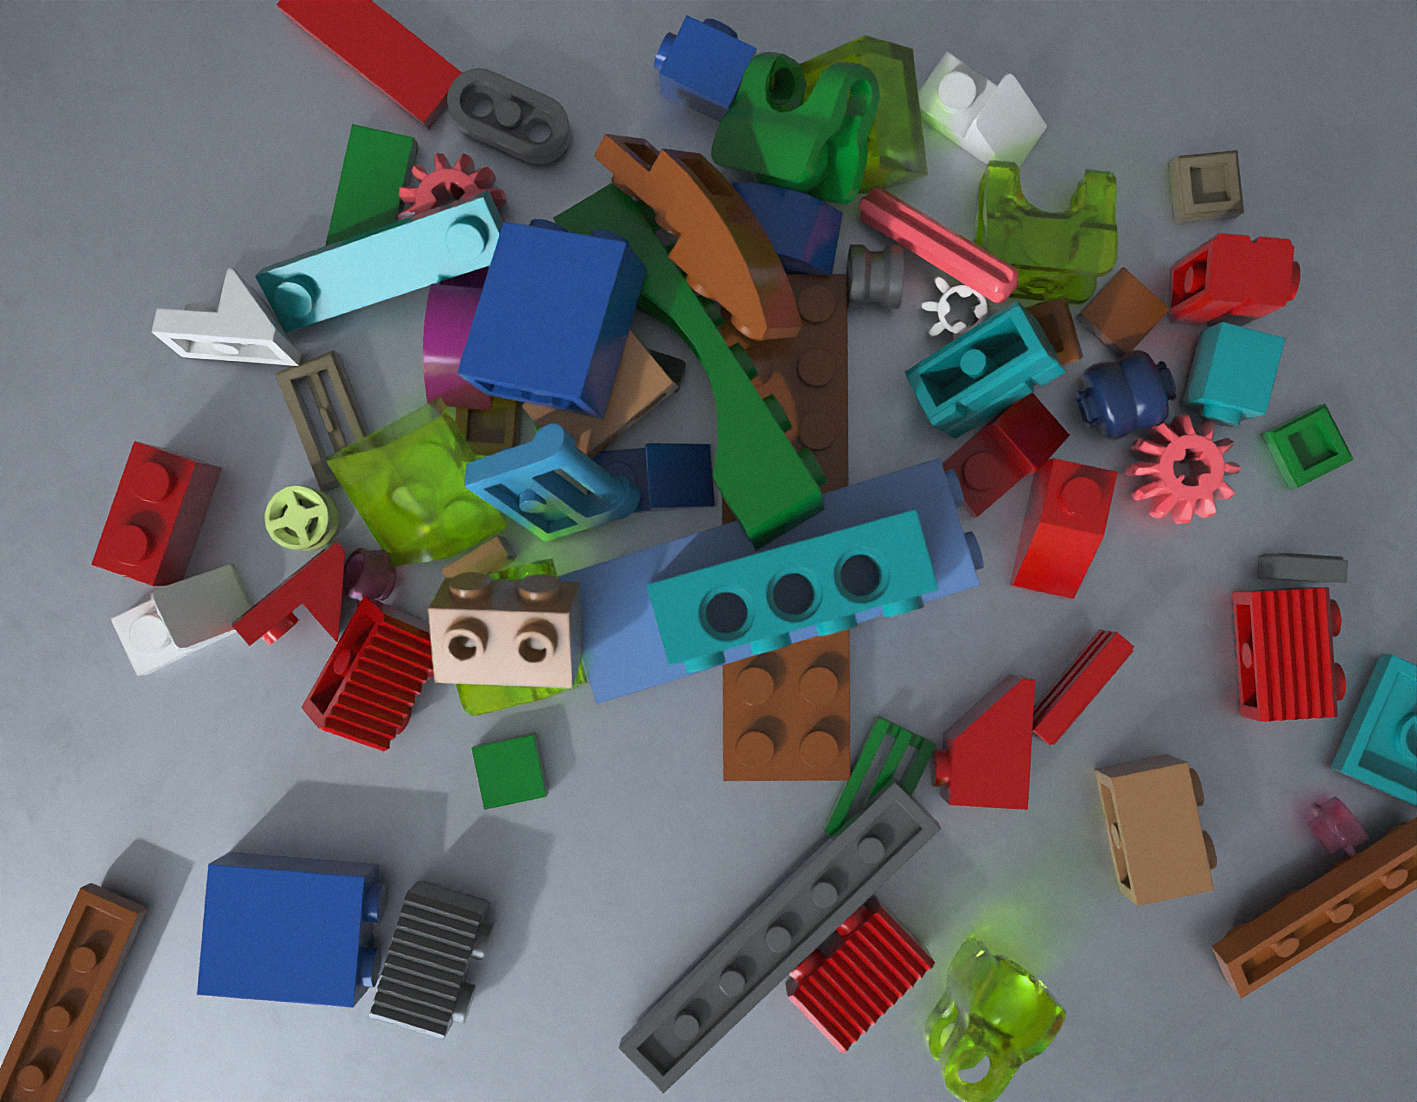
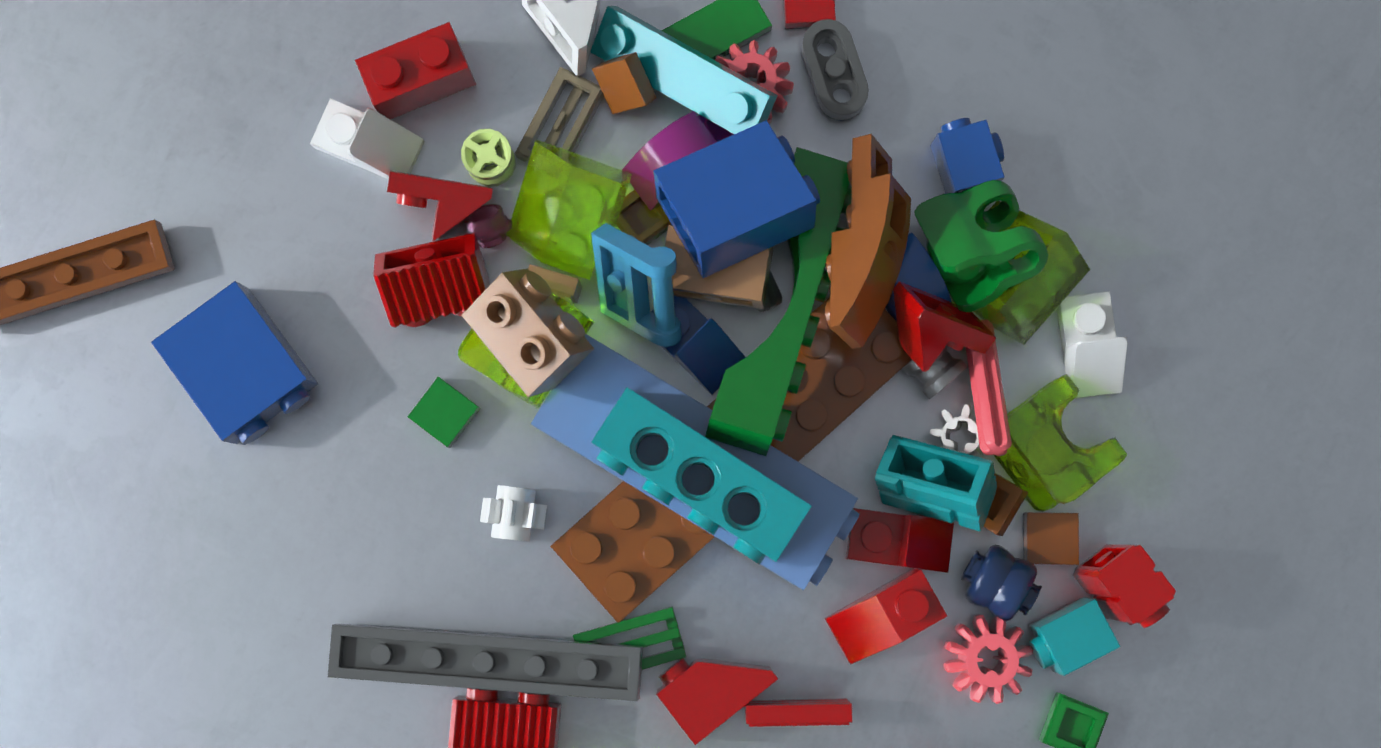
camera: 55 degrees right, 5 degrees down
dark grey brick [369,881,495,1039] -> none
dark tan tile [1168,150,1244,224] -> none
none -> white gear [480,485,547,542]
none -> dark orange tile [592,52,657,114]
none -> red slope [893,281,996,372]

